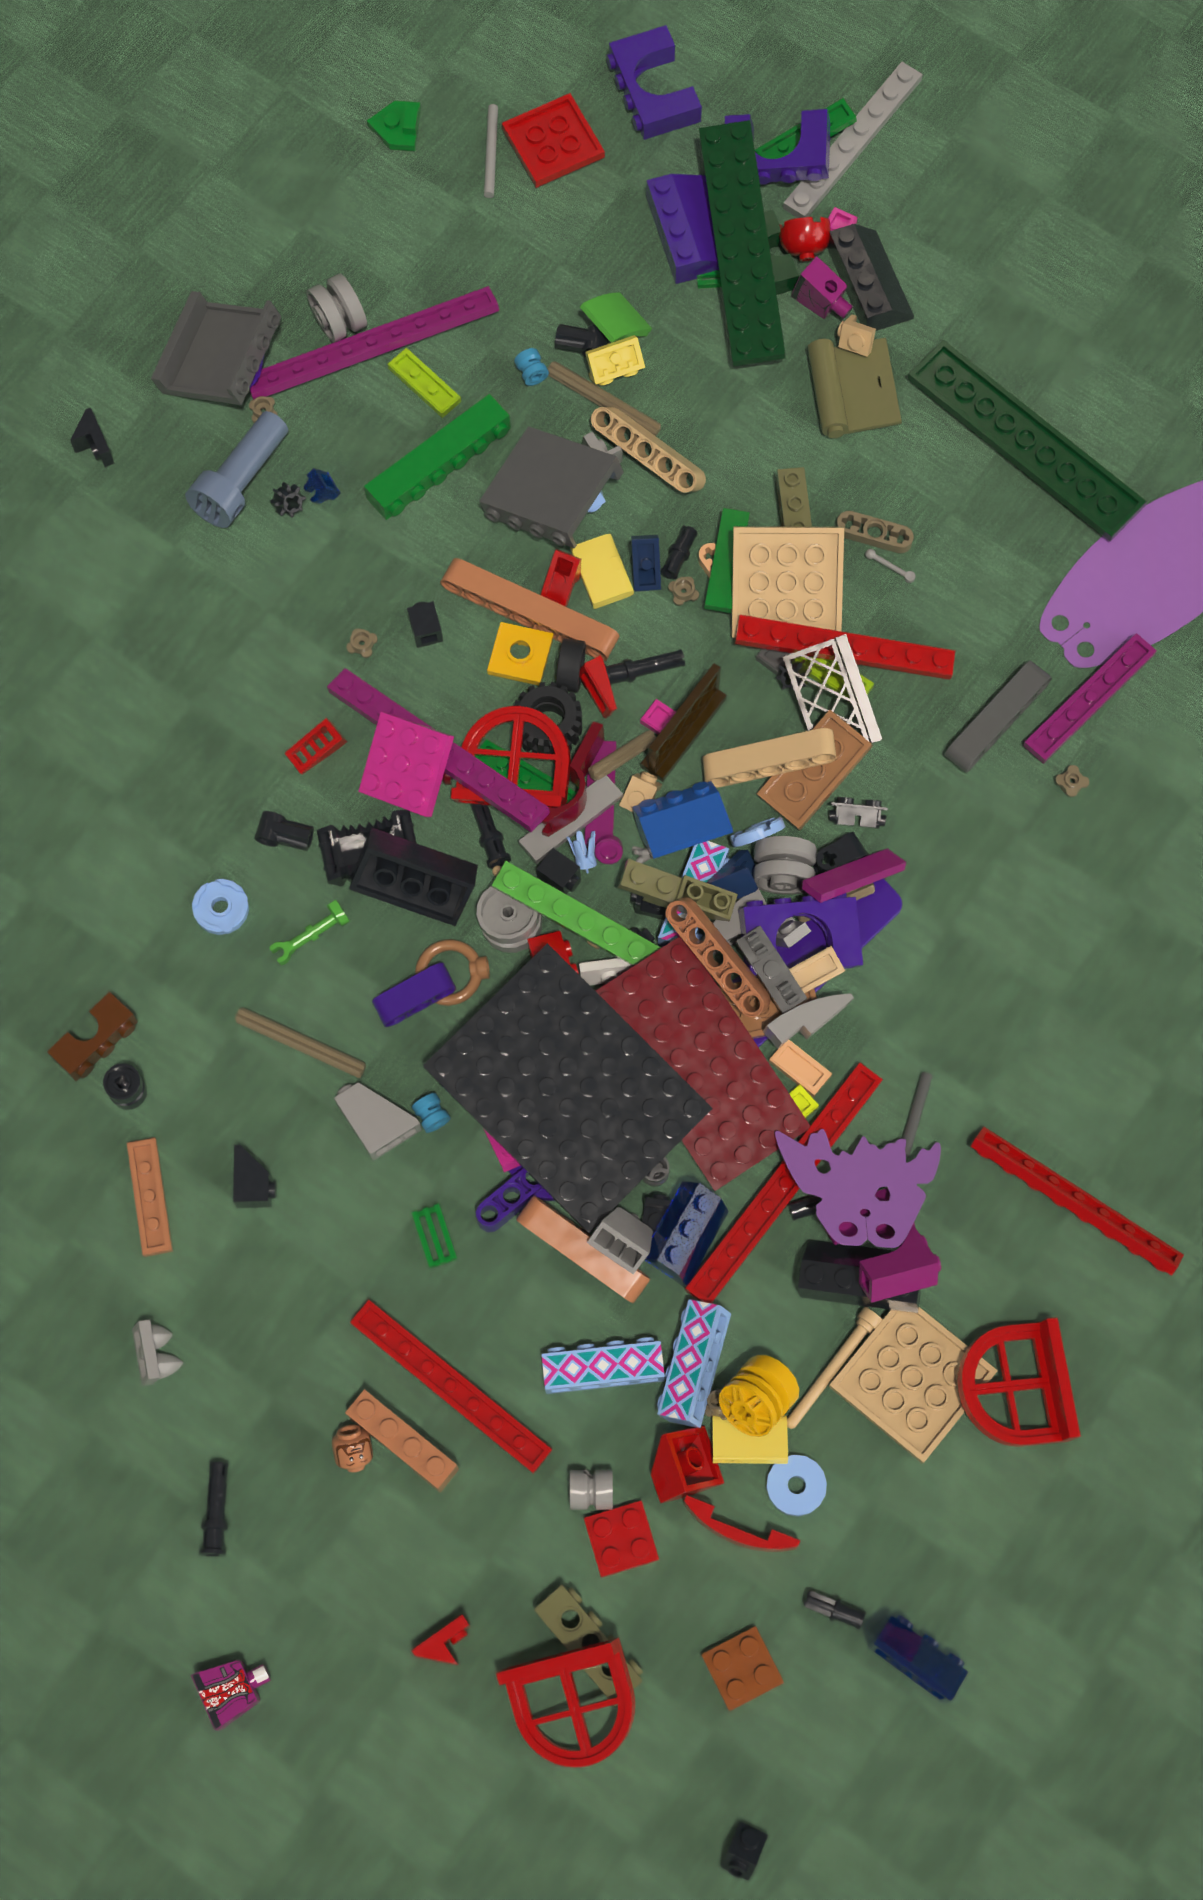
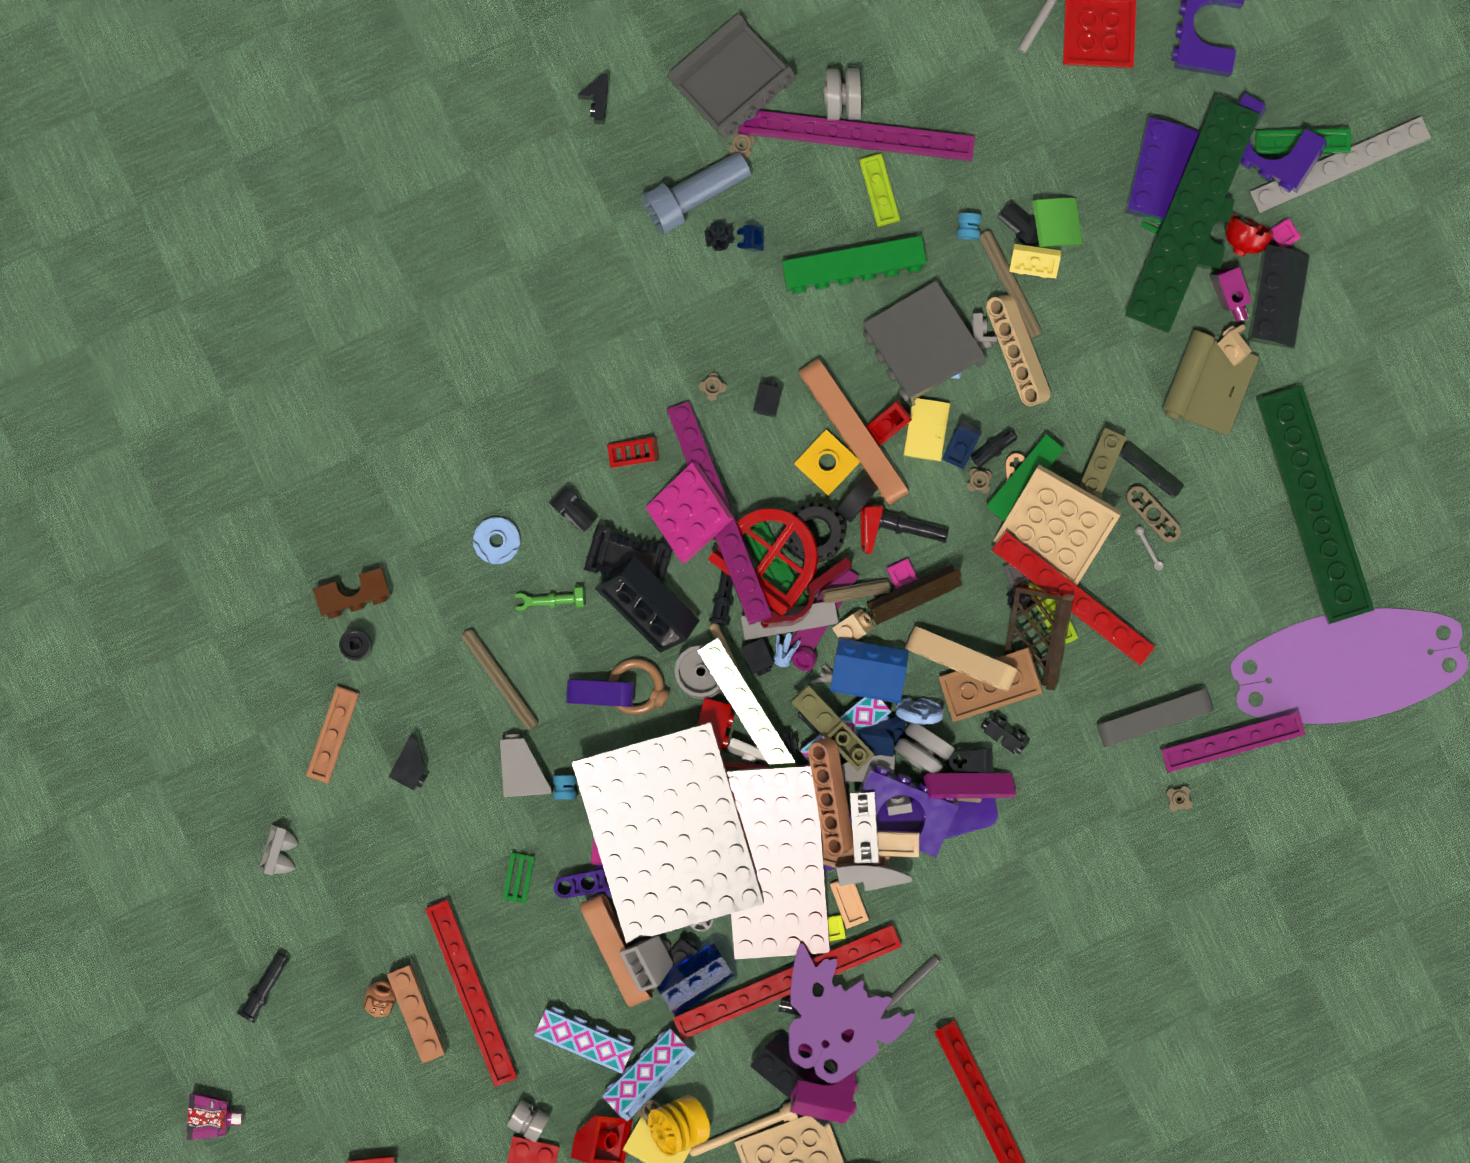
camera: 25 degrees right, 15 degrees up
none -> black slope [1119,441,1184,498]

